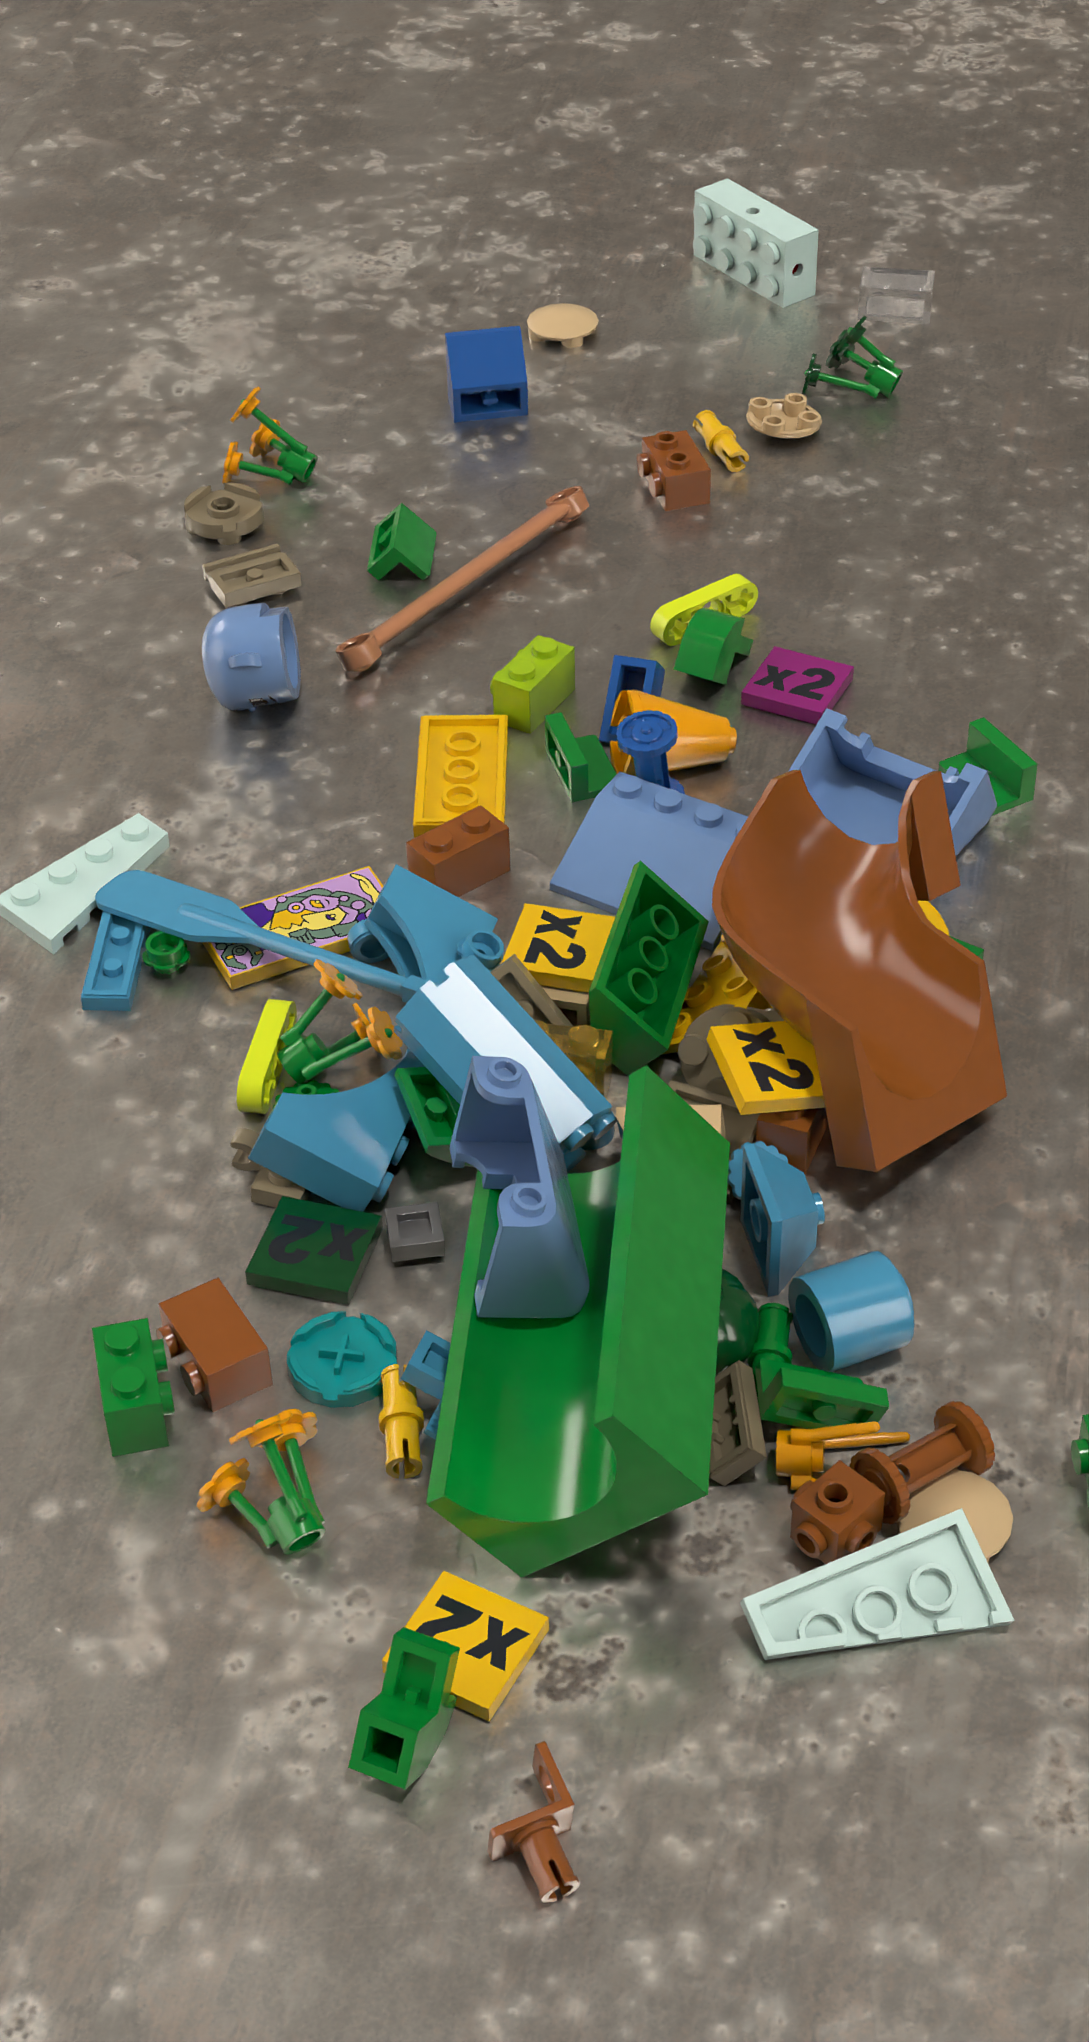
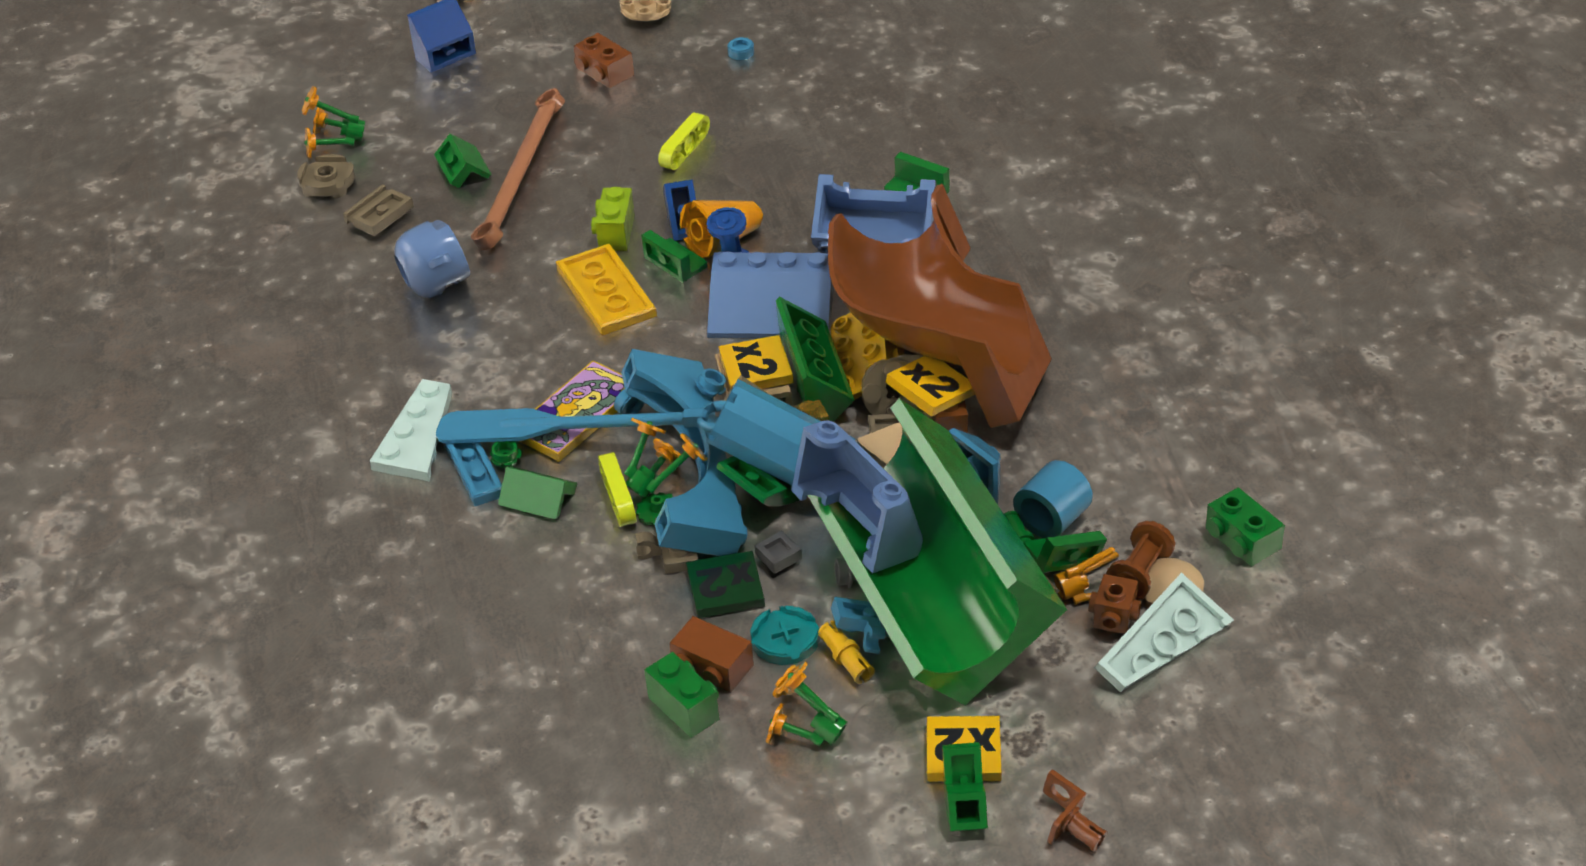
camera: 25 degrees left, 0 degrees up
dark orange brick [406,805,511,897] -> none
green brick [673,607,753,685] -> none
yellow pin [693,410,749,472] -> none
magenta tile [741,646,854,725] -> none
none -> green panel [498,467,577,519]
none -> dark azure tile [727,37,754,60]

